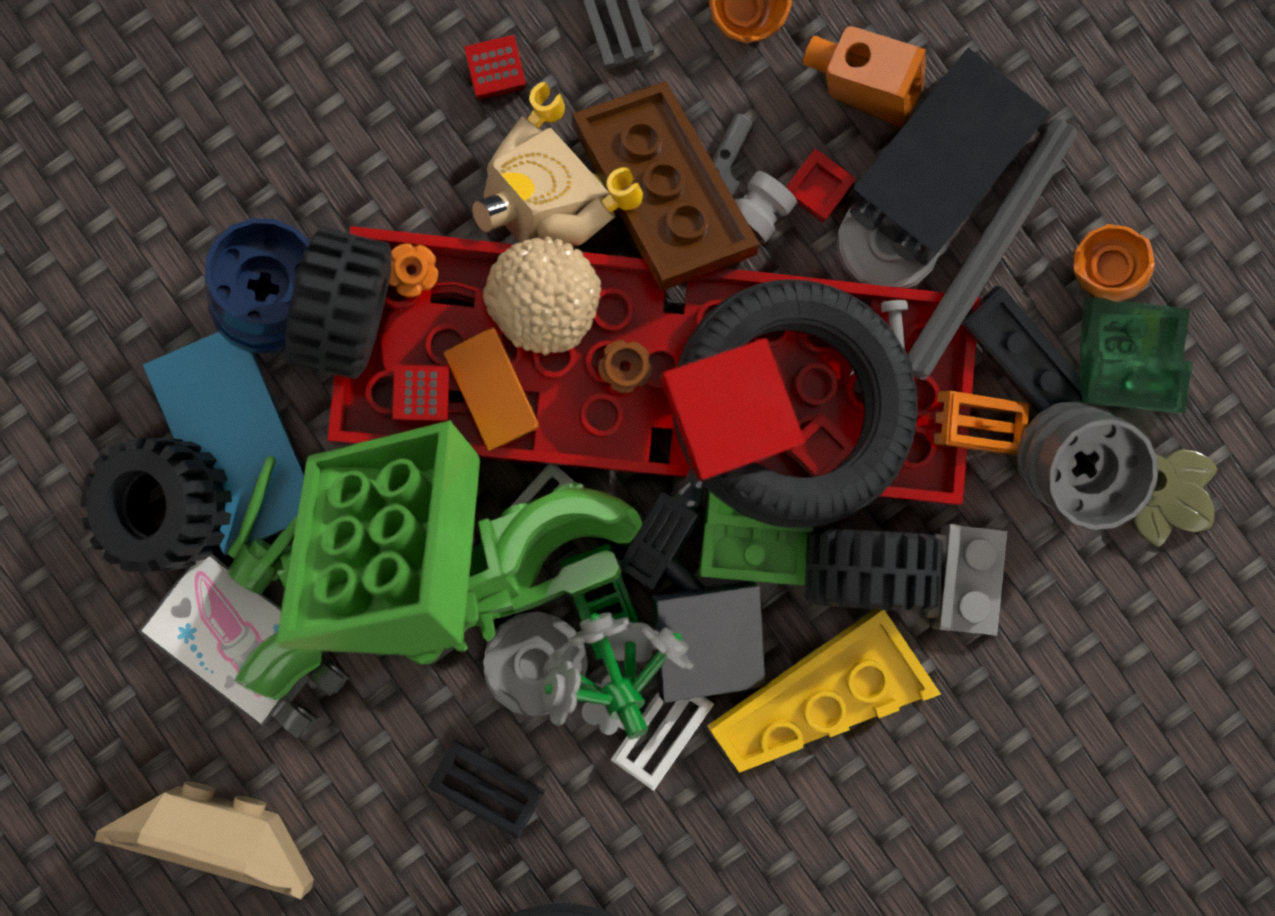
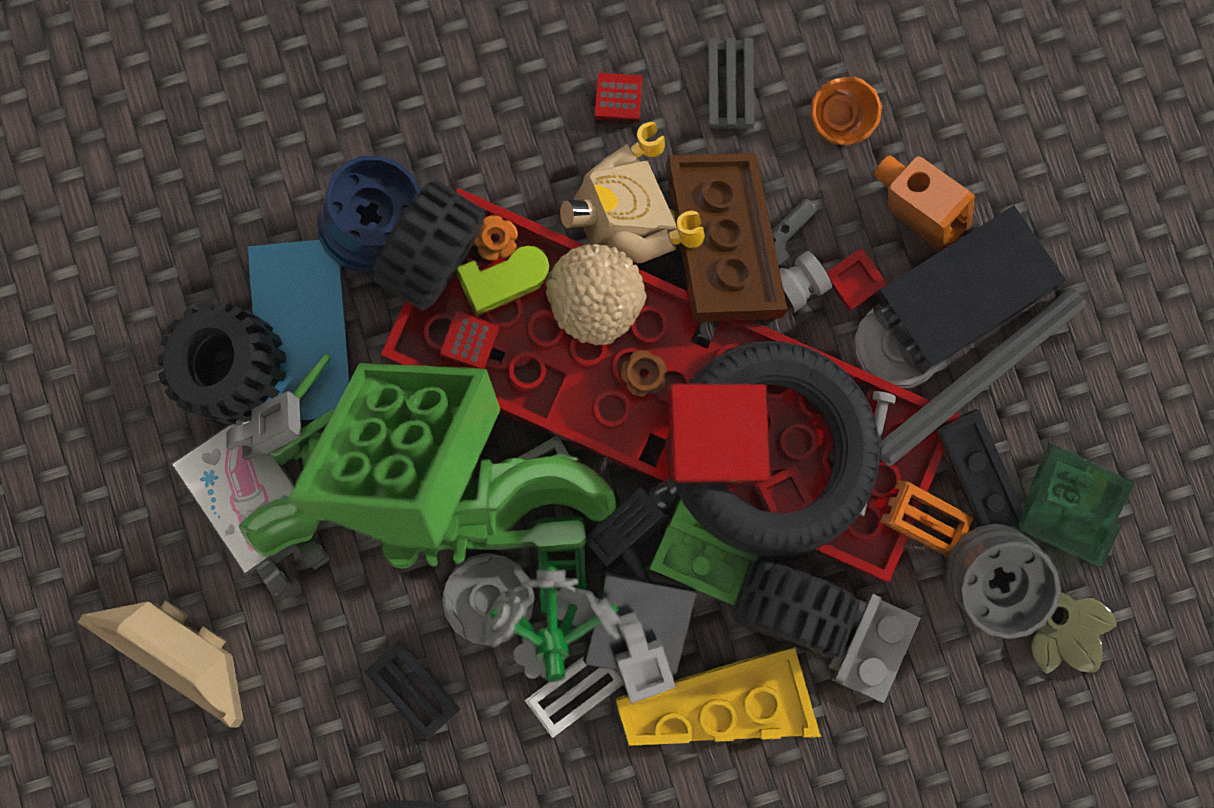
camera: 20 degrees right, 5 degrees down
orange slope [443,327,539,451] -> none
orange hair [1073,224,1155,303] -> none
none -> light grey plate [226,391,301,460]
none -> lime leg [456,246,549,317]
none -> light grey plate [615,612,676,703]

